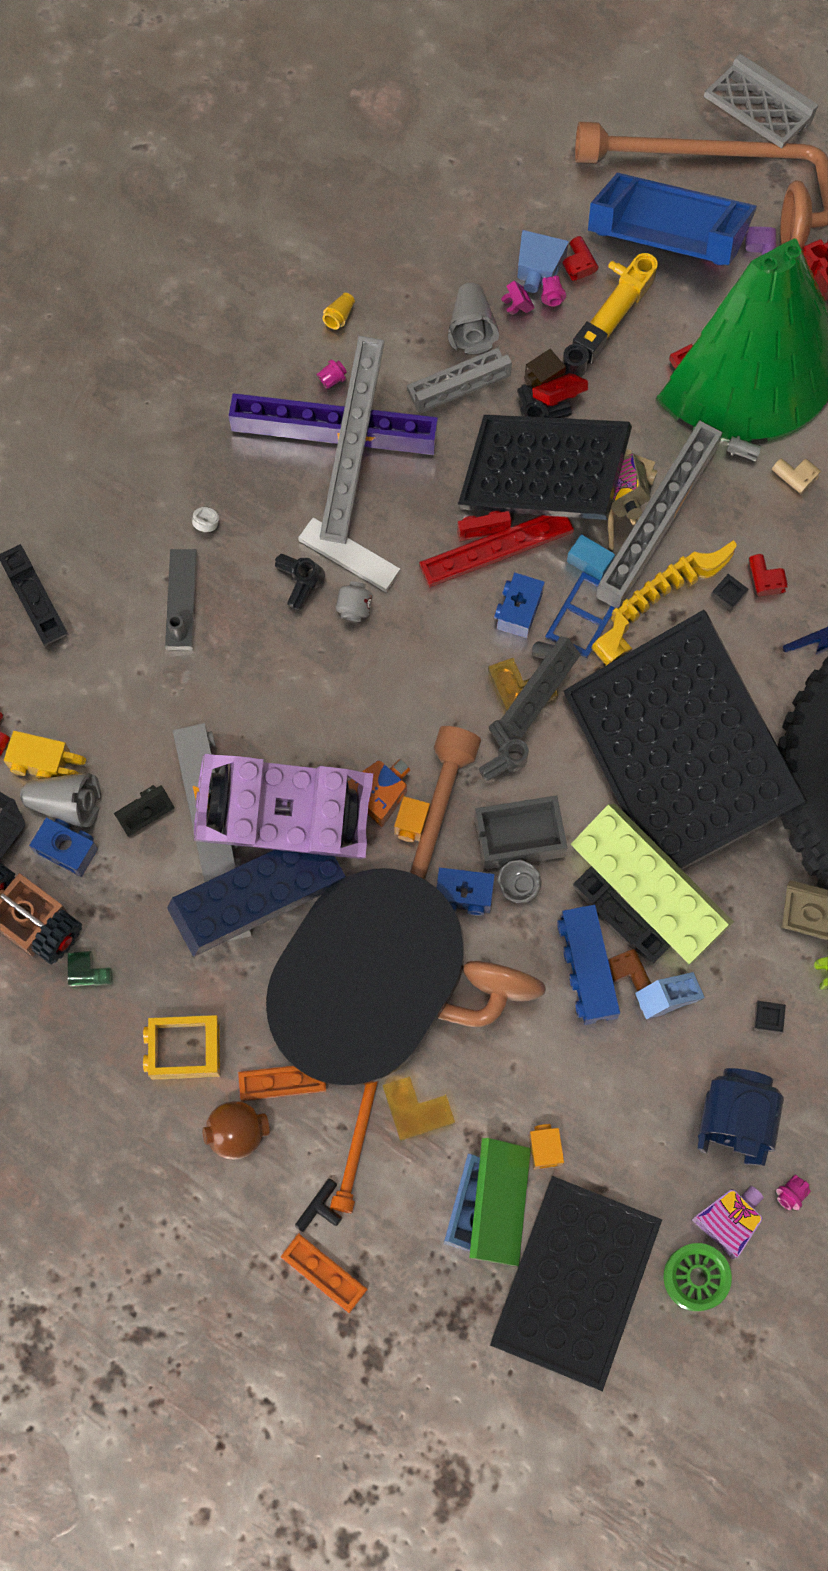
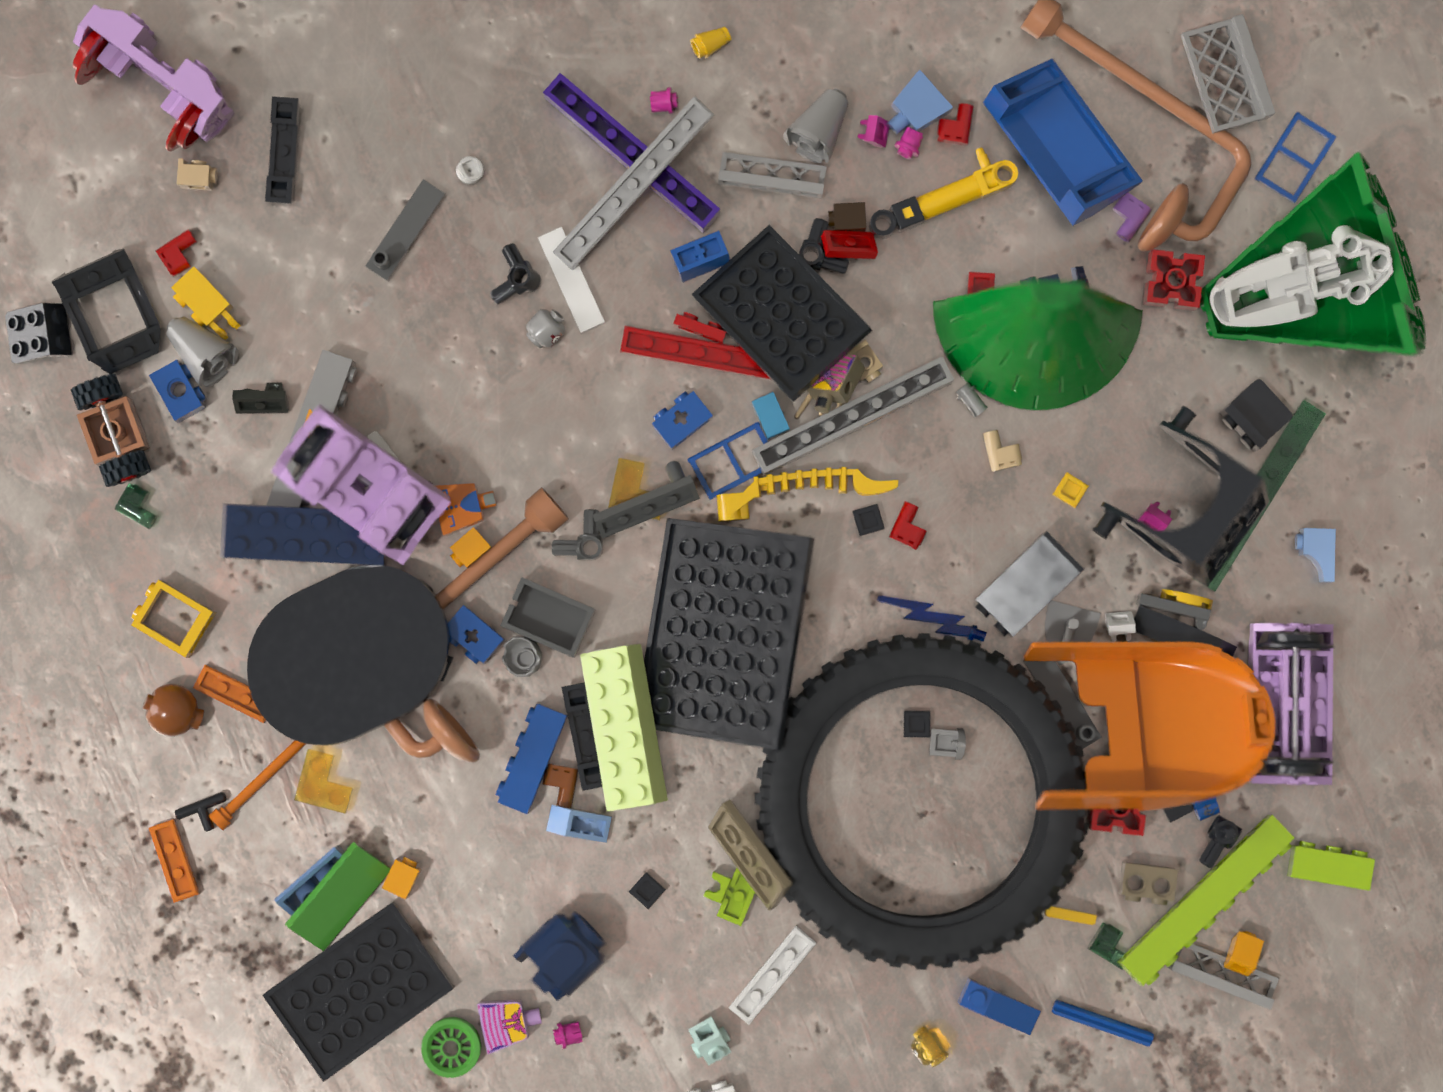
camera: 35 degrees right, 15 degrees up
none -> blue hinge [670,231,730,282]

